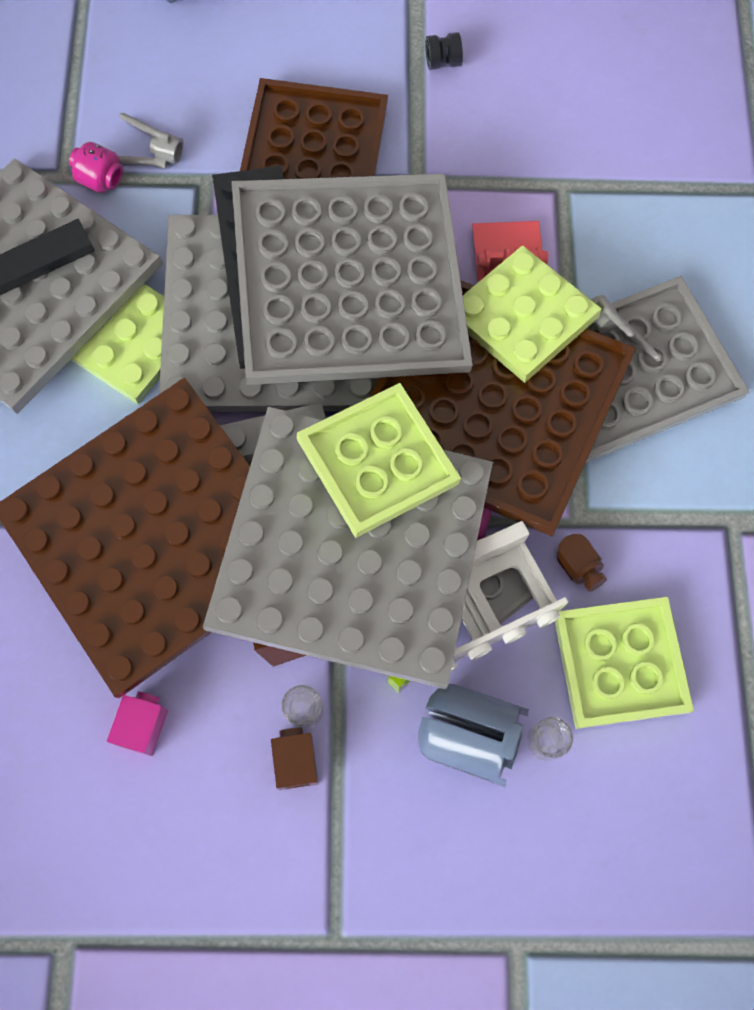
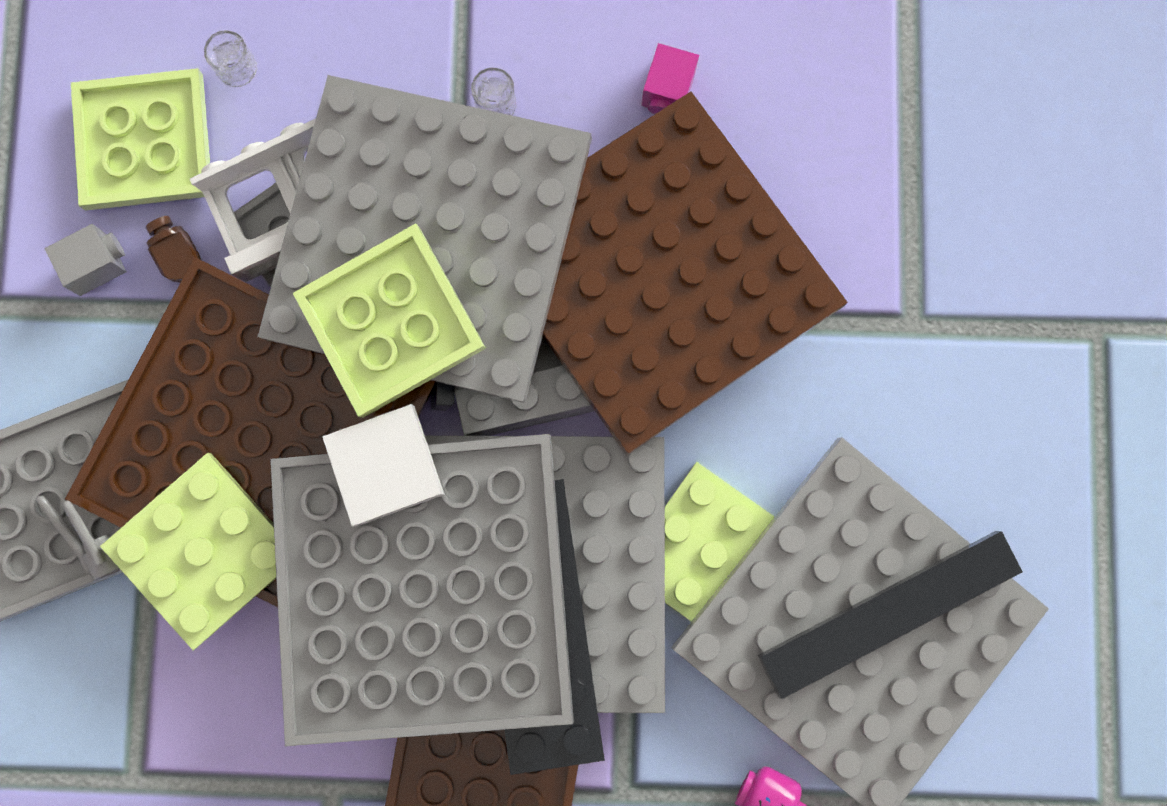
camera: 175 degrees left, 10 degrees up
reddish brown brick [271,727,319,791] -> none
sand blue cylinder [418,684,529,787] -> none
coral hinge [472,221,548,282] -> none
none -> light grey brick [44,224,126,296]
none -> white tile [322,404,445,527]

